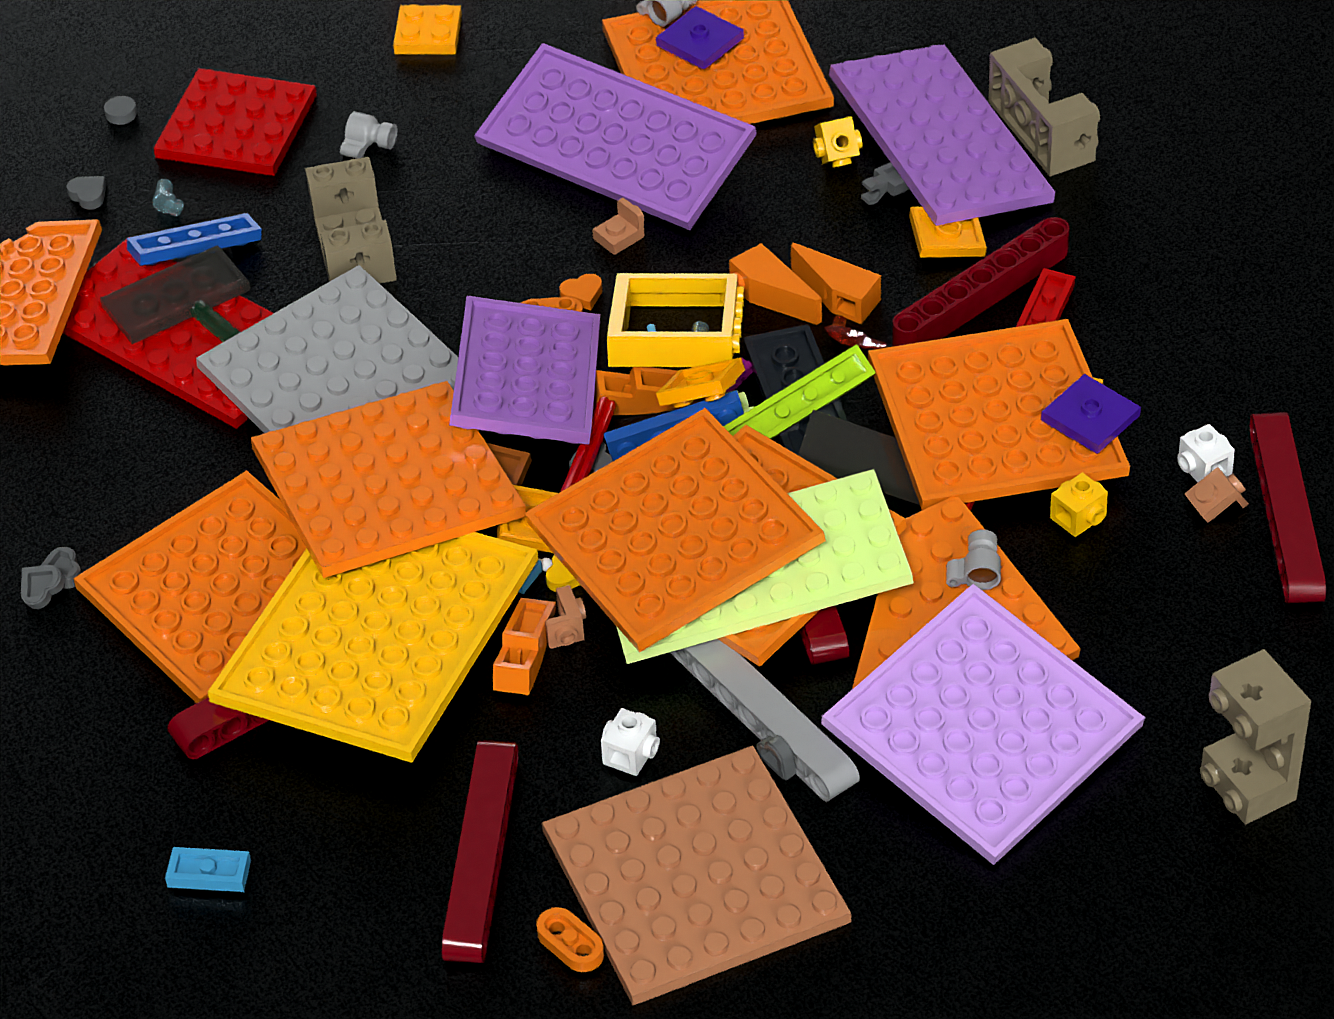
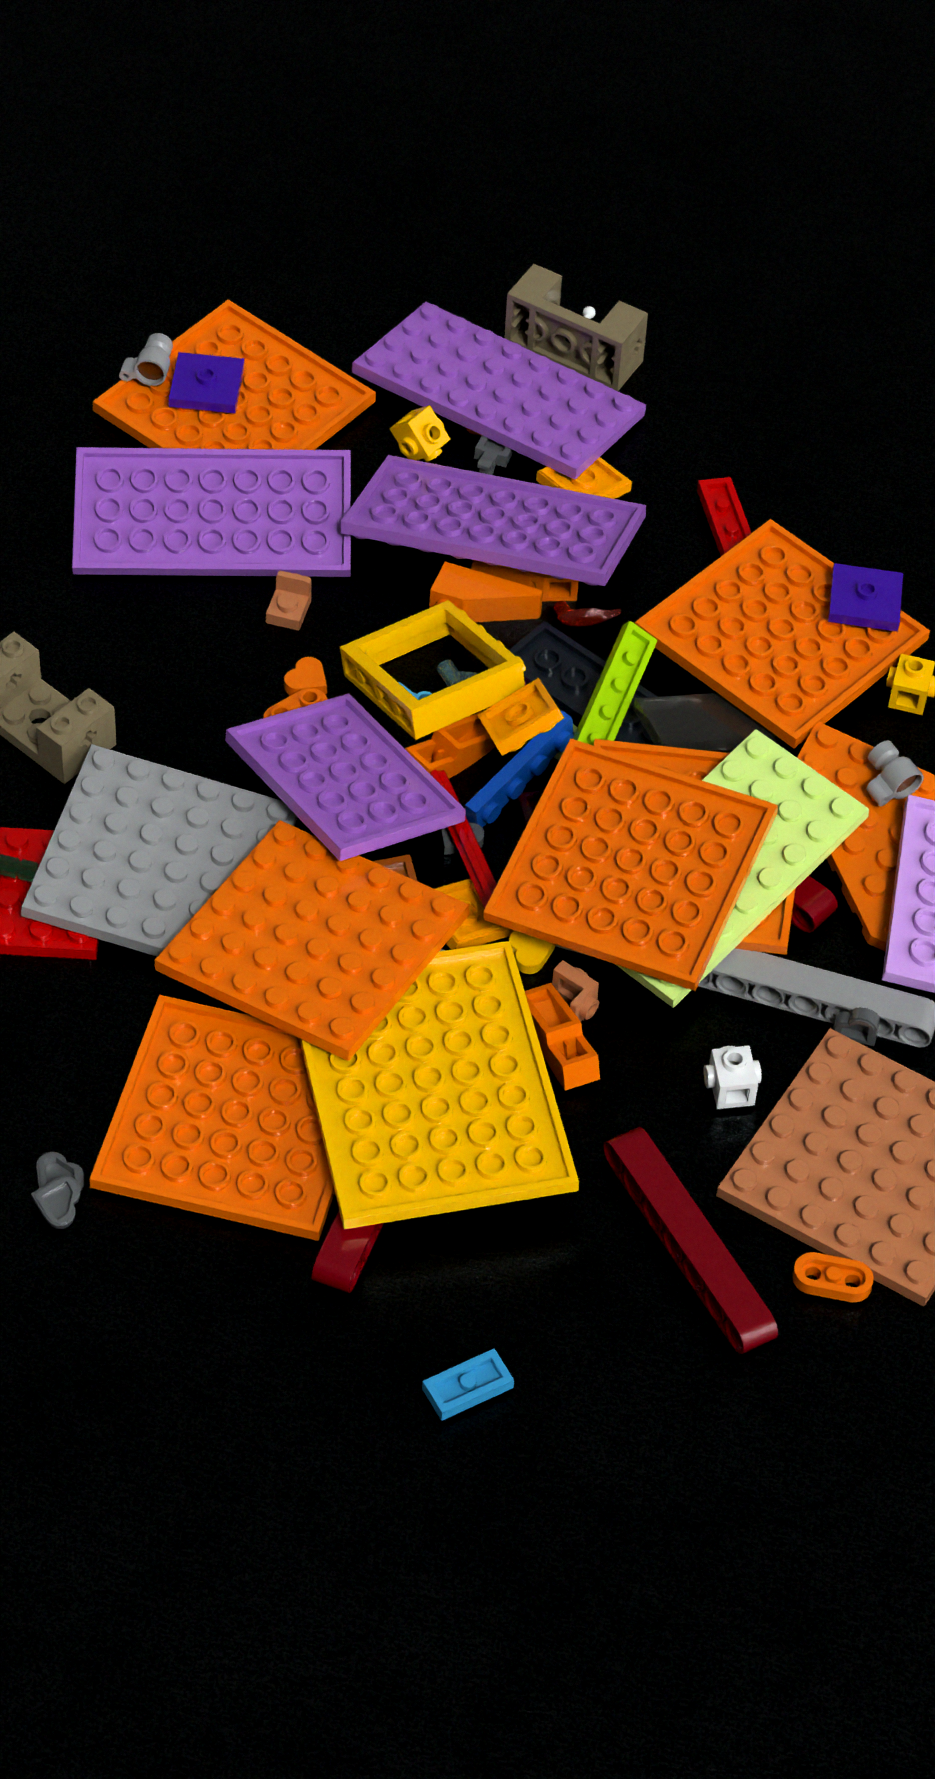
camera: 40 degrees left, 5 degrees up
dark red beam [892,217,1069,346] -> none
none -> medium lavender plate [341,455,646,586]

